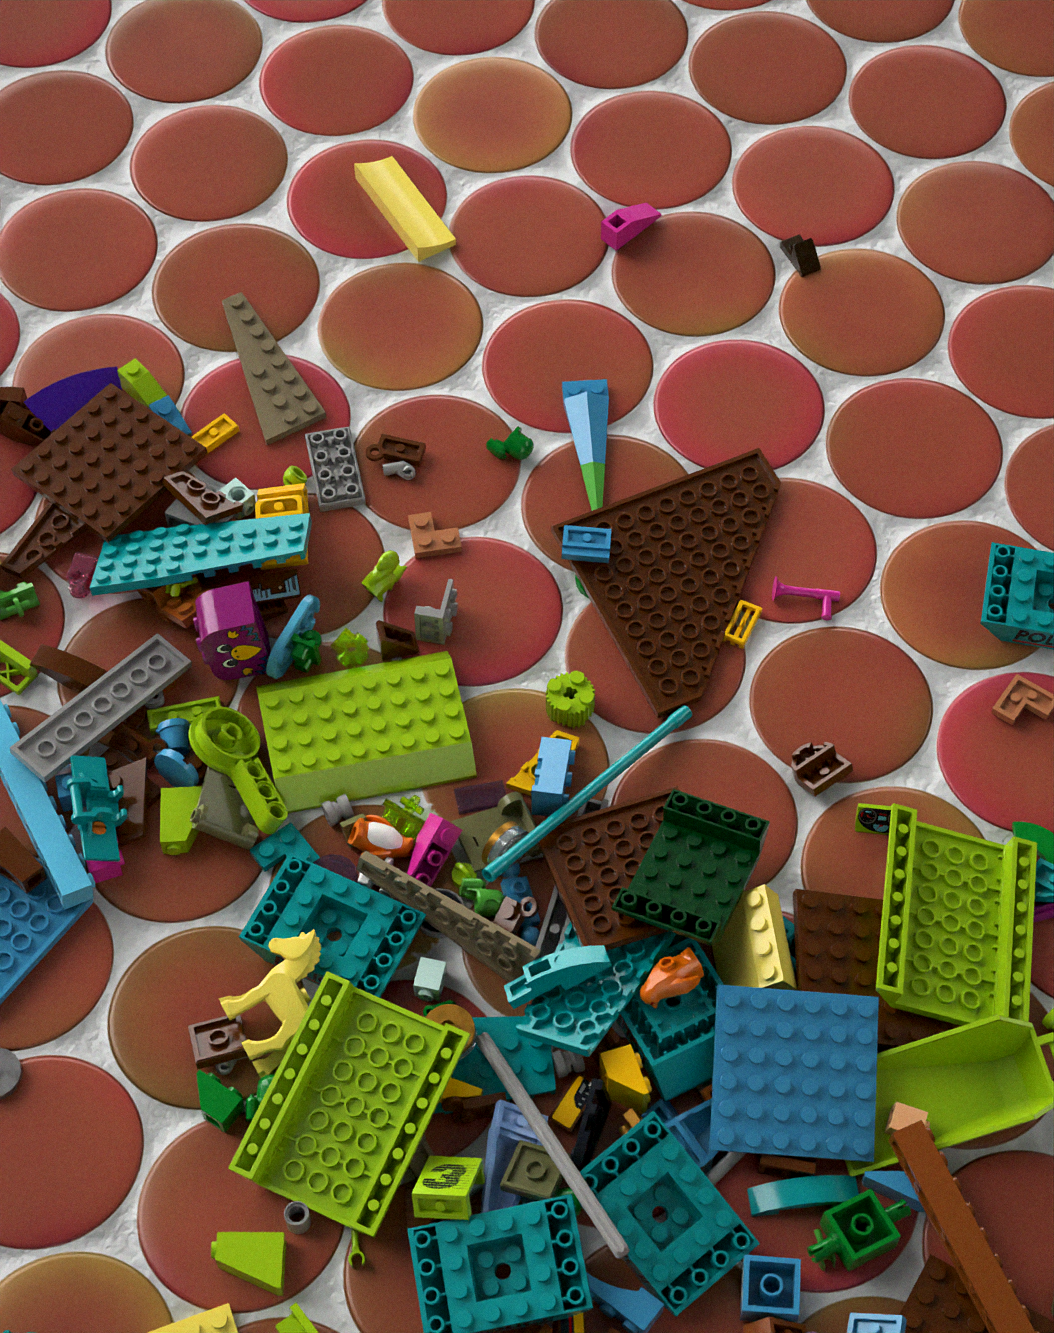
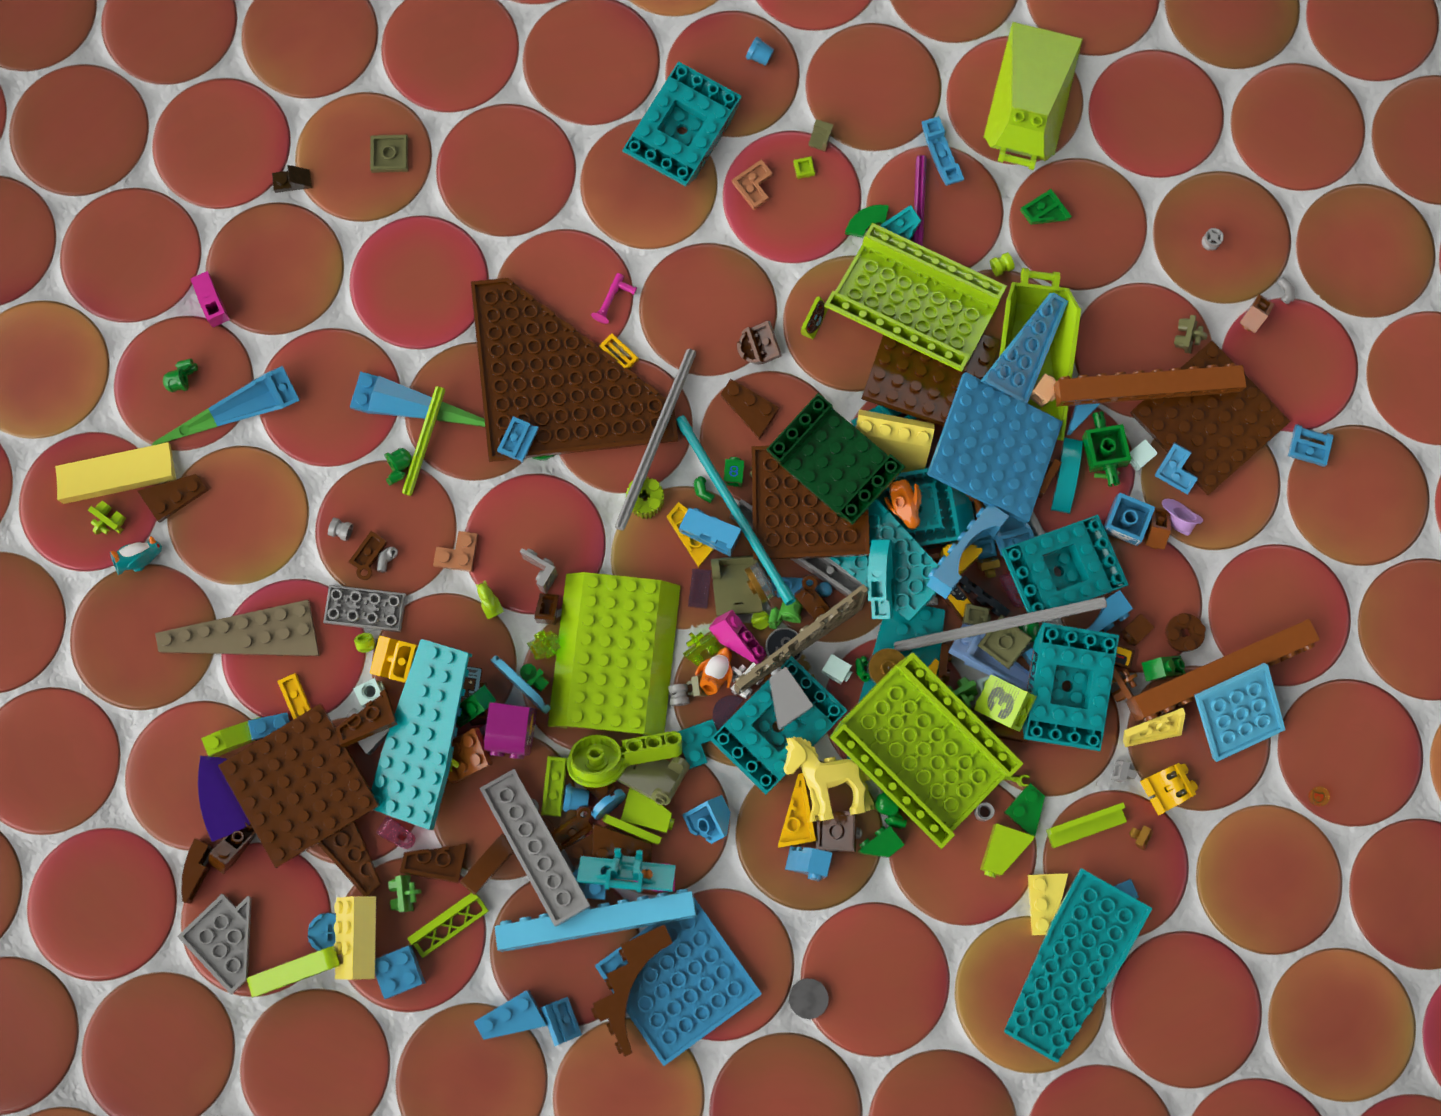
camera: 75 degrees left, 20 degrees up
none -> lime hips [88,501,126,535]
none -> teal animal [110,536,162,575]
none -> reddish brown wing [138,474,208,523]
none -> dark azure plate [152,365,300,445]
none -> green piece [163,359,198,392]
none -> light grey wheel [328,517,353,541]
none -> olive tile [370,135,408,173]
none -> reddish brown wing [400,843,467,884]
none -> lime axle [402,386,445,496]
none -> green slope [456,685,496,727]
none -> lime tile [602,814,662,845]
none -> light grey axle [615,349,696,531]
none -> dark azure slope [682,795,731,844]
none -> green arm [693,476,715,503]
none -> reddish brown wing [721,379,779,440]
none -> green brick [723,457,744,487]
none -> light grey slope [769,667,813,730]
none -> yellow wing [778,773,816,848]
none -> dark azure wedge [785,846,832,881]
none -> dark azure arch [926,504,1009,599]
none -> bright green hips [947,677,979,709]
none -> olive bracket [962,604,991,625]
none -> dark azure wing [981,293,1068,403]
none -> green wing [1004,783,1045,836]
none -> light aqua panel [1129,439,1157,472]

